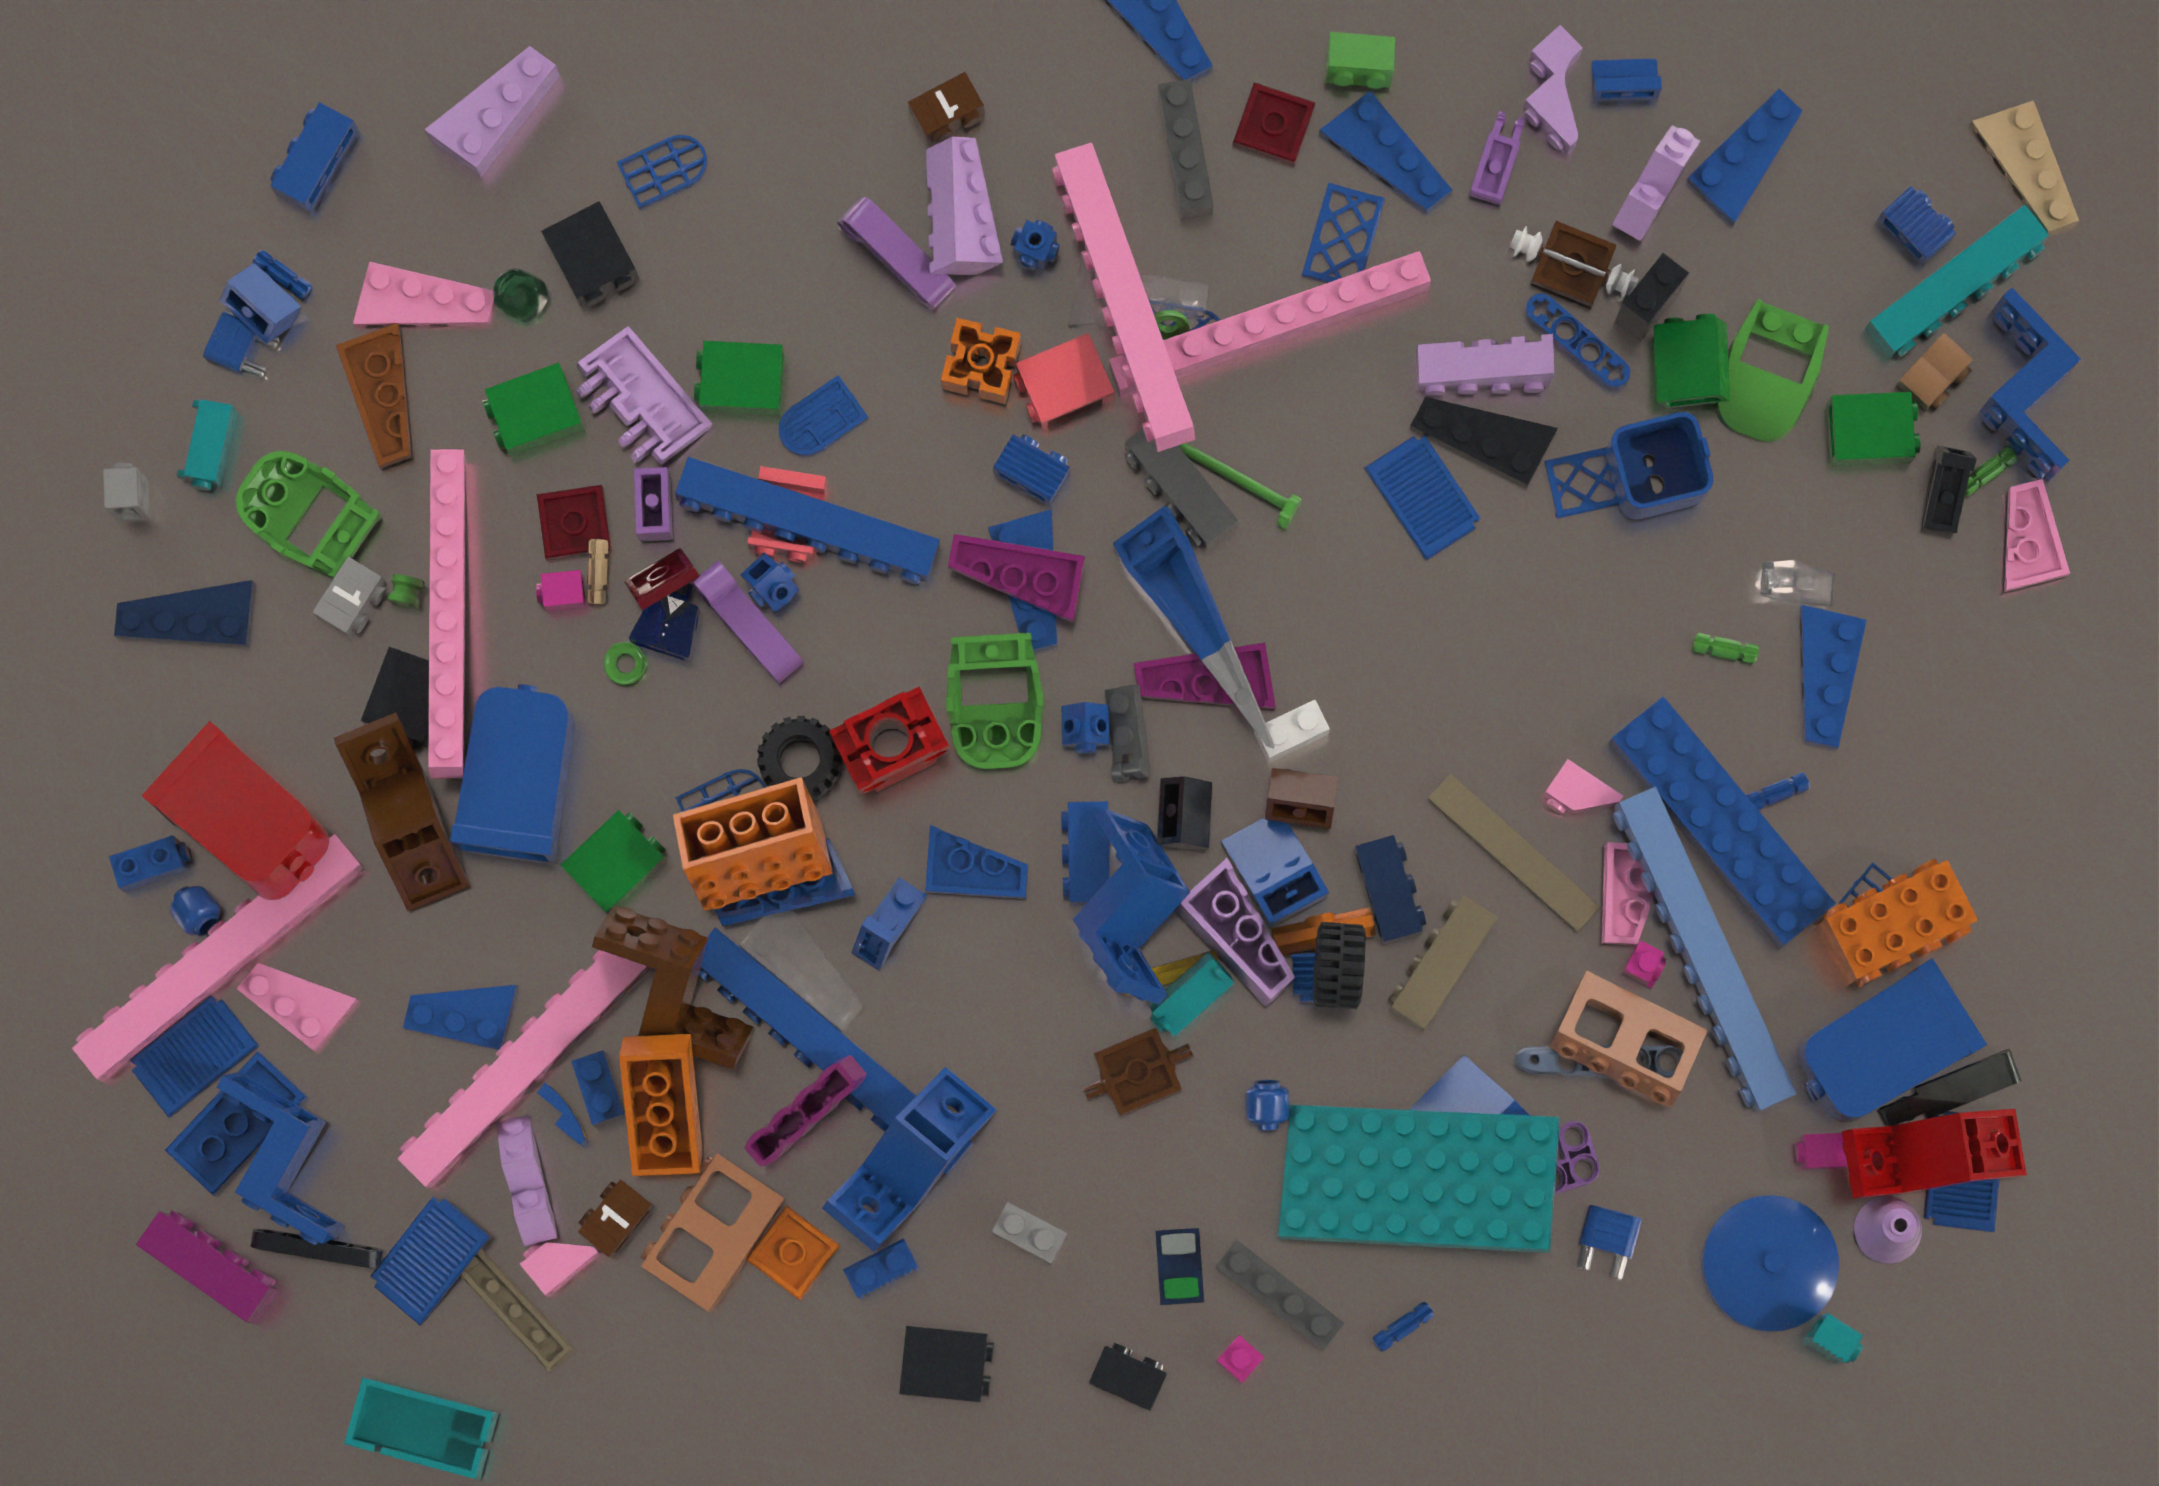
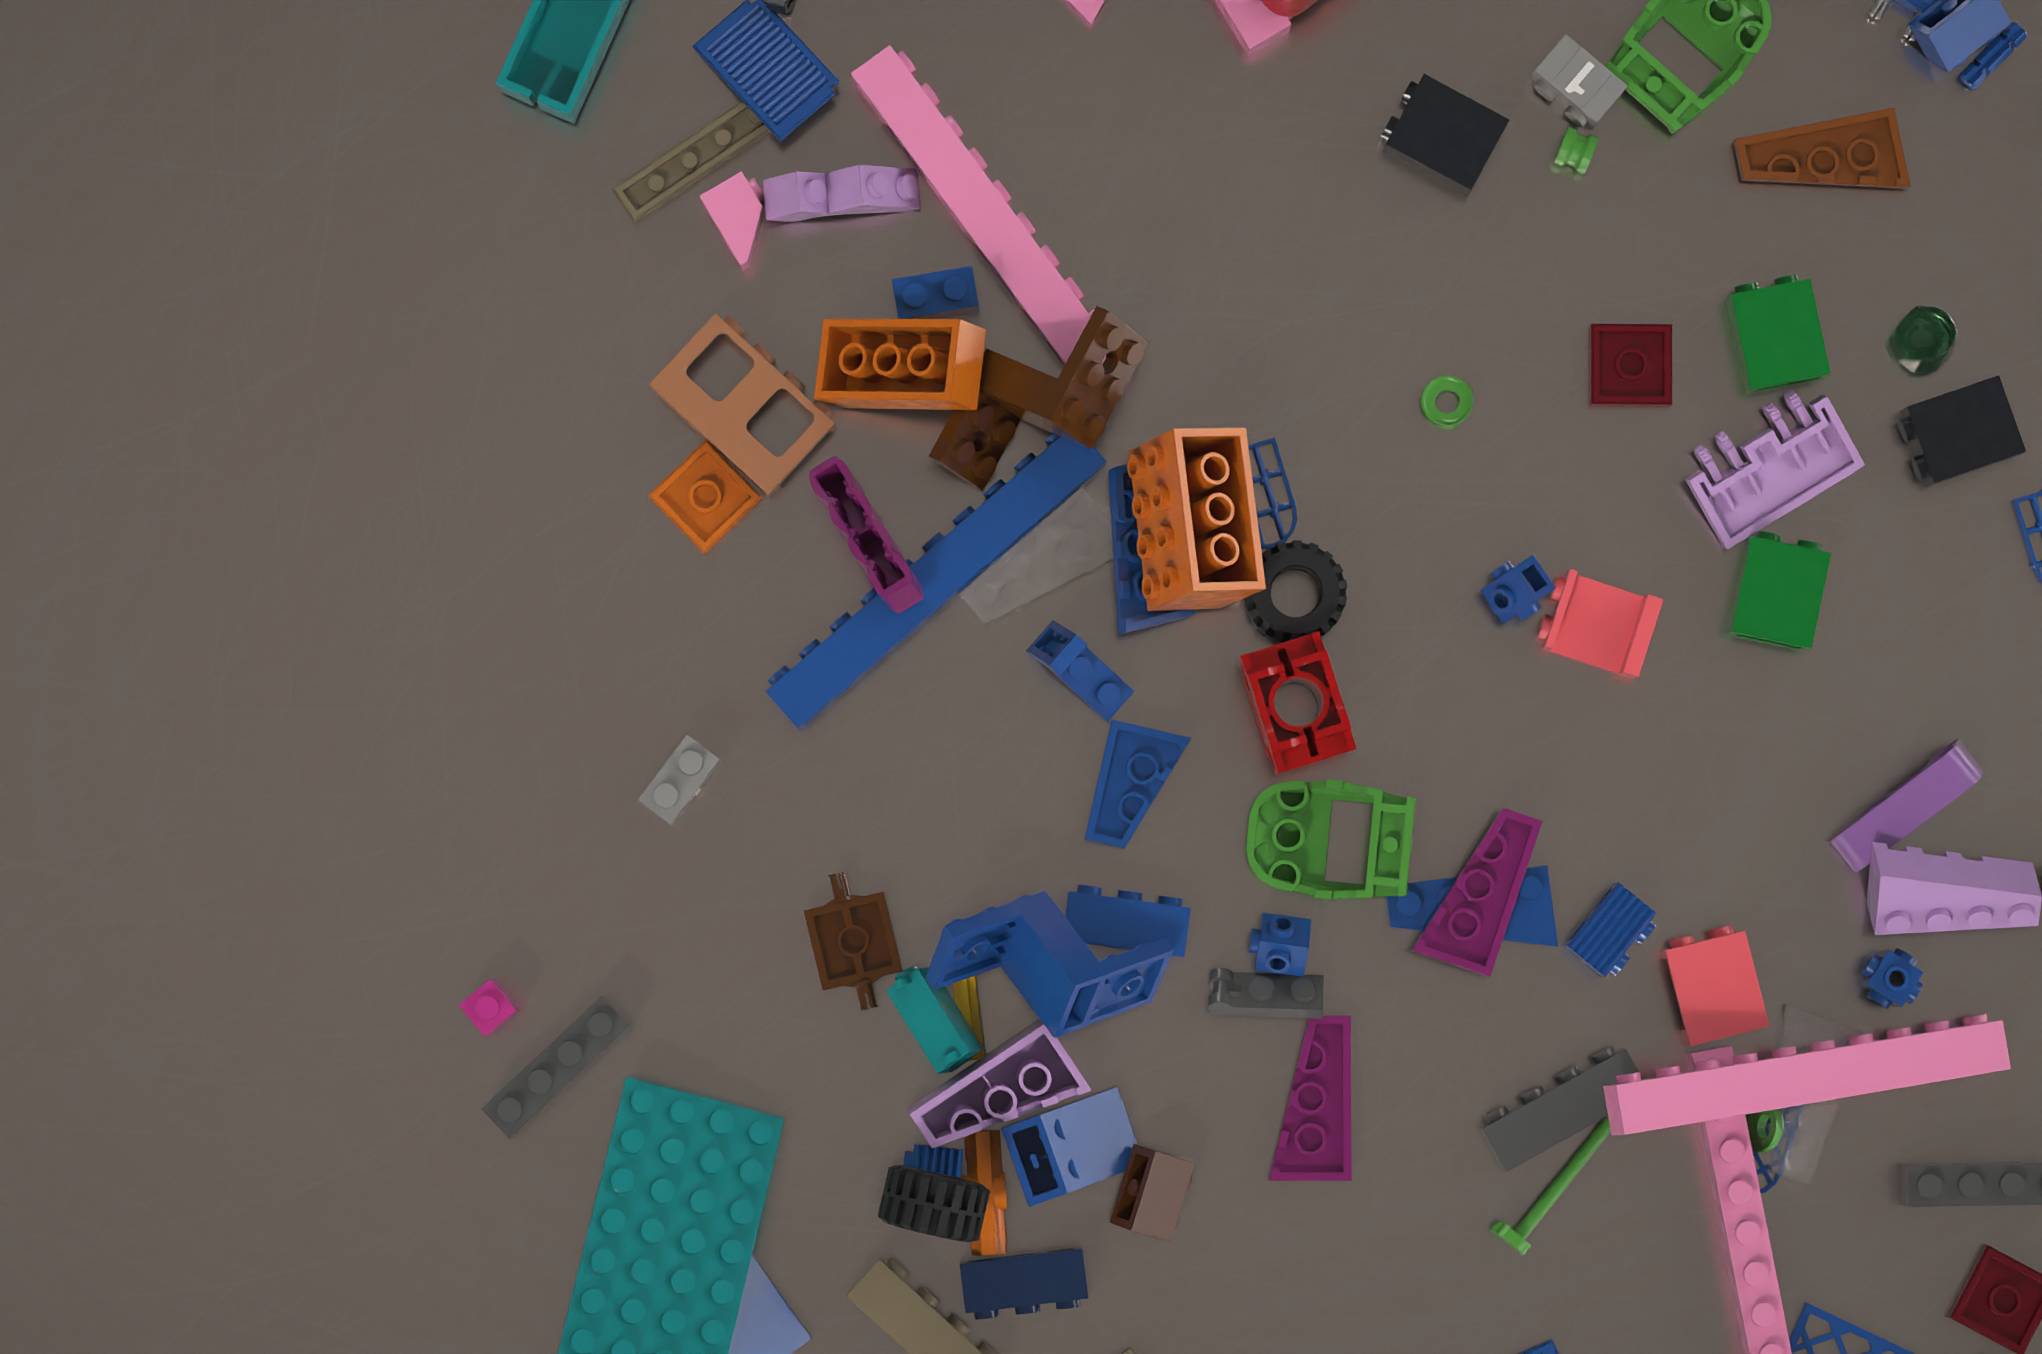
camera: 95 degrees right, 5 degrees up
reddish brown bracket [333,713,470,911] -> none
bright pink wing [353,262,498,327] -> none
blue wing [403,985,518,1050] -> none
bright pink brick [428,449,465,779] -> none
blue piece [450,684,575,864] -> none
dark pink brick [536,570,587,612] -> none
blue slope [537,1083,588,1147] -> none
green brick [560,810,667,915] -> none
reddish brown brick [578,1179,655,1259] -> none
tan axle [586,539,608,604] -> none
dark red tile [624,548,699,611] -> none
clear blue torso [629,583,700,664] -> none
medium lavender brick [634,467,673,541] -> none
blue brick [675,457,940,584] -> none
medium lavender beam [692,560,804,684] -> none
blue window [779,375,869,456] -> none
blue bracket [822,1067,997,1252] -> none
blue brick [843,1238,919,1300] -> none
black brick [899,1326,994,1403] -> none
orange brick [940,318,1022,404] -> none
black brick [1089,1343,1167,1411] -> none
blue plate [1112,506,1274,749] -> none
piece [1155,1228,1204,1305] -> none
black brick [1157,776,1212,850] -> none
blue head [1245,1079,1290,1130] -> none
white brick [1254,700,1330,764] -> none
blue axle [1372,1302,1434,1352] -> none

